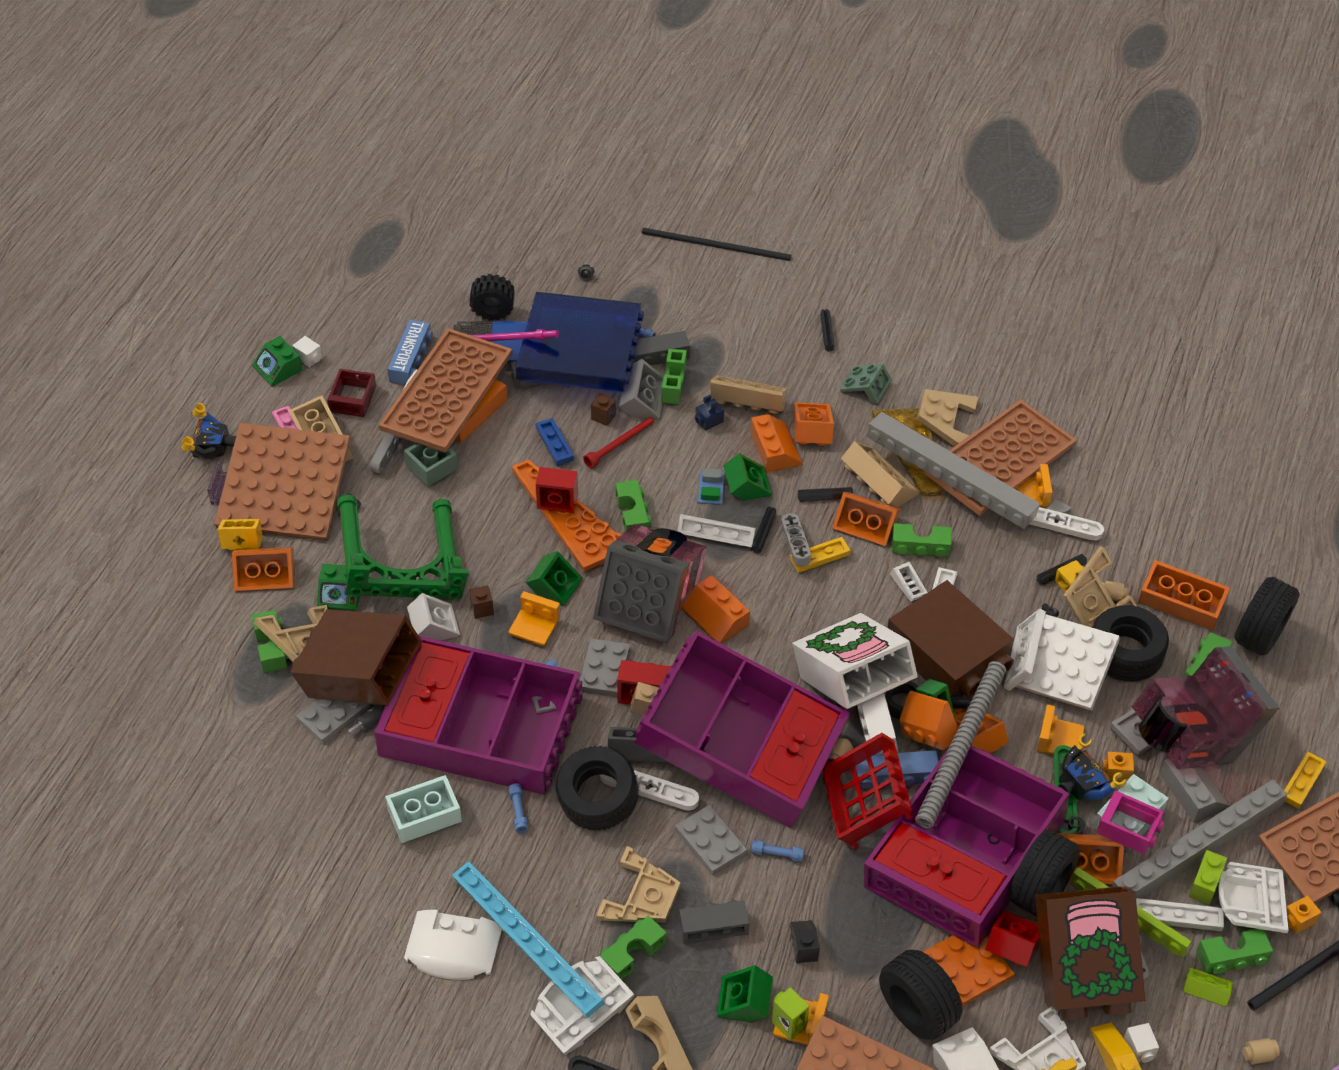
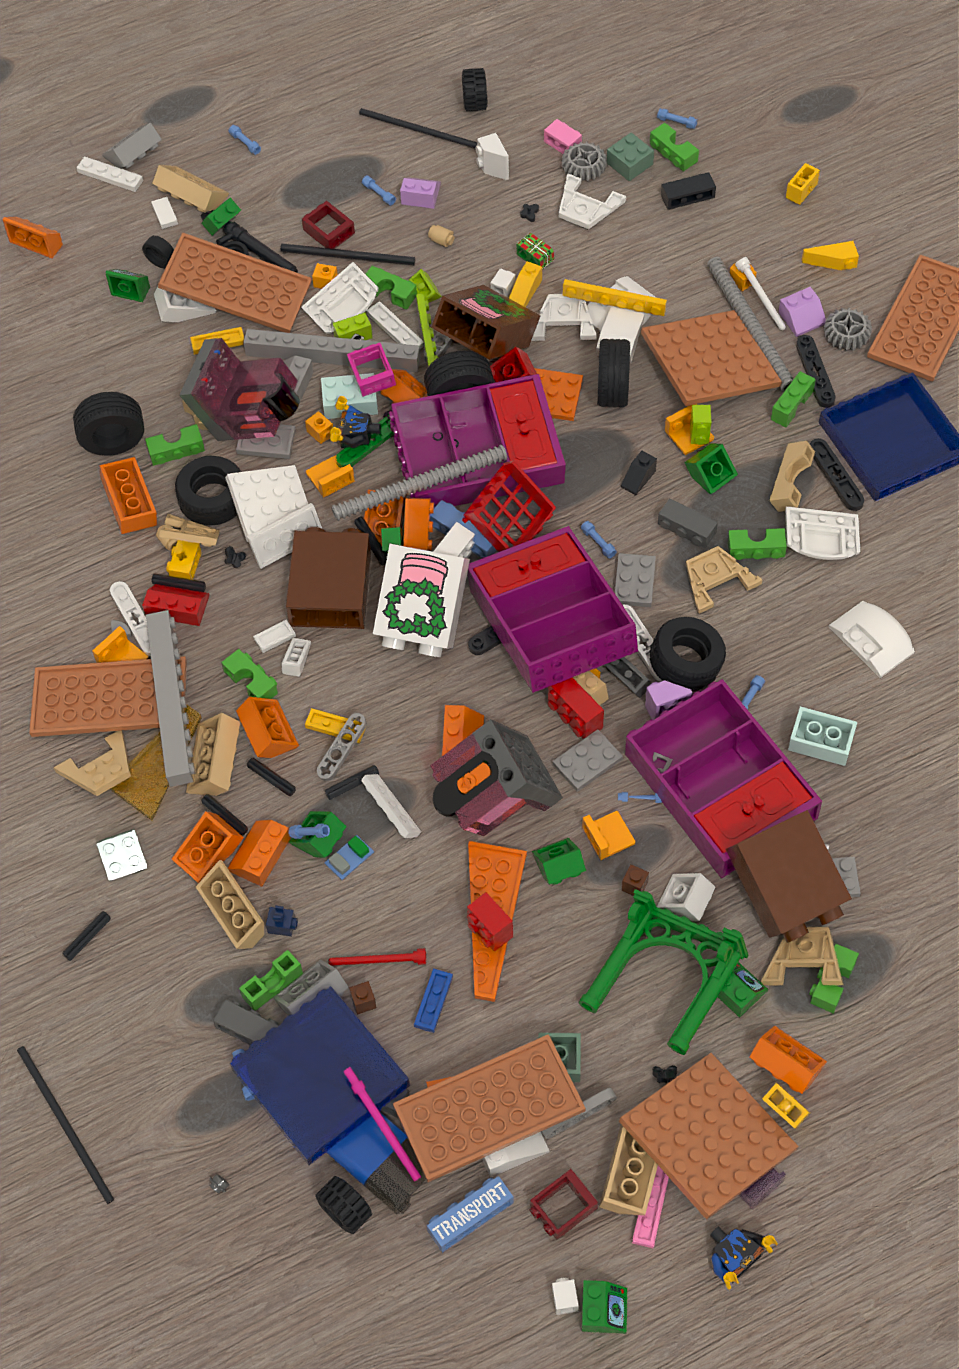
camera: 135 degrees left, 10 degrees up
medium azure plate [452,861,605,1018] -> none
bright green arch [615,480,652,538] -> none
none -> red slope [142,584,210,626]
none -> black axle [201,794,248,836]
none -> medium blue bar [288,824,330,839]
none -> lavender slope [645,680,692,720]

